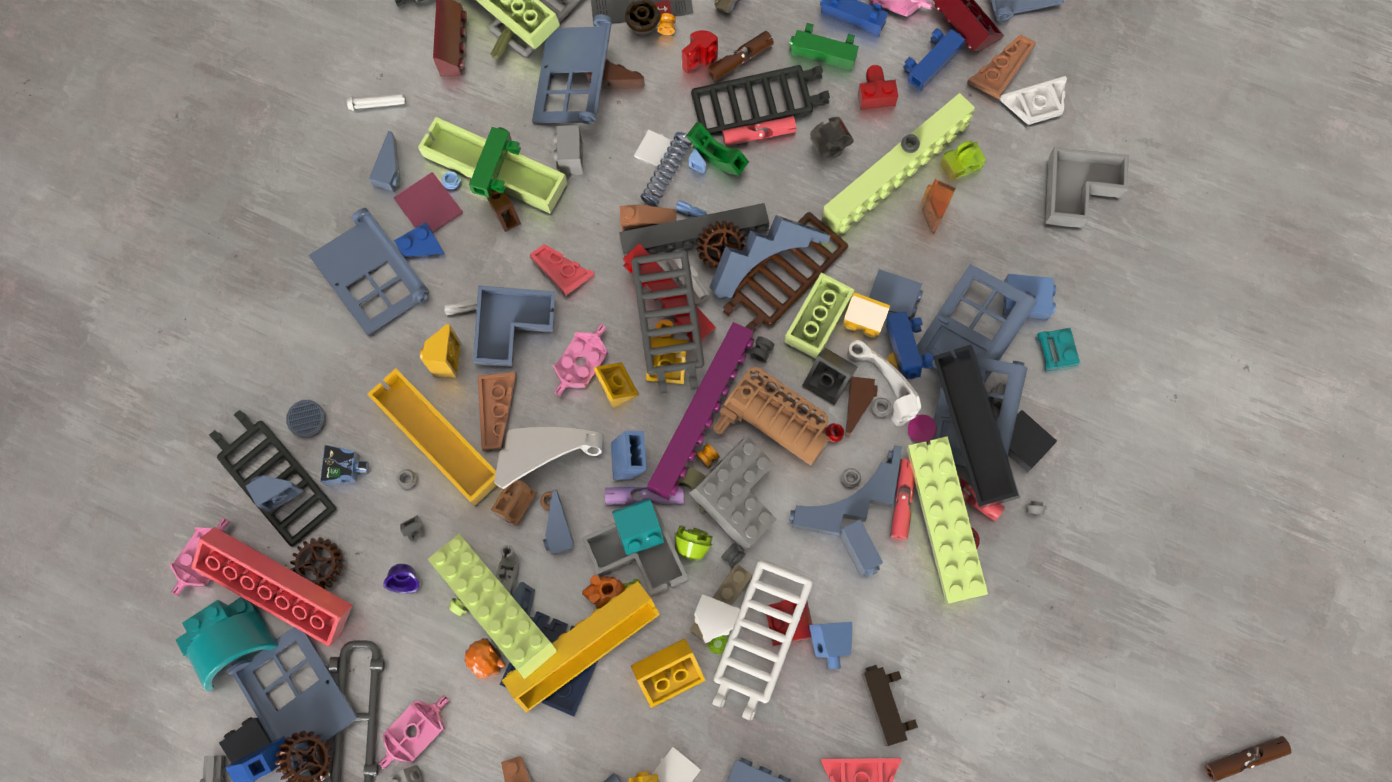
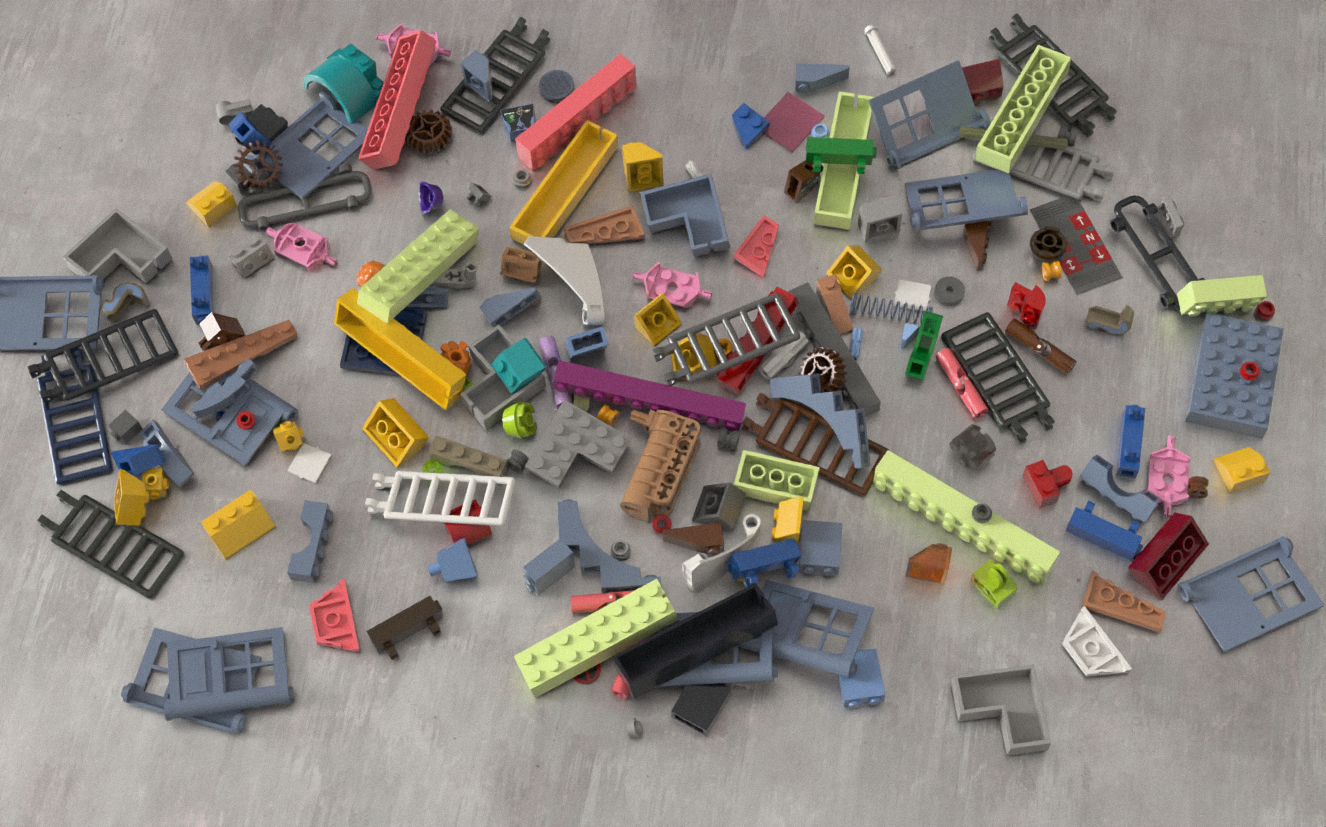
camera: 75 degrees right, 10 degrees down
sand blue door [309,208,429,336] -> none
white slope [694,594,740,643] -> none
green brick [789,23,859,70] -> none
dark pink piece [908,414,937,443] -> none
teal plate [1037,328,1080,371] -> none
none -> coral brick [515,54,637,171]
none -> yellow slope [826,245,883,298]
none -> sand blue door [868,60,991,169]
none -> dark grey piece [934,276,965,306]
none -> sand blue arch [1079,454,1162,523]

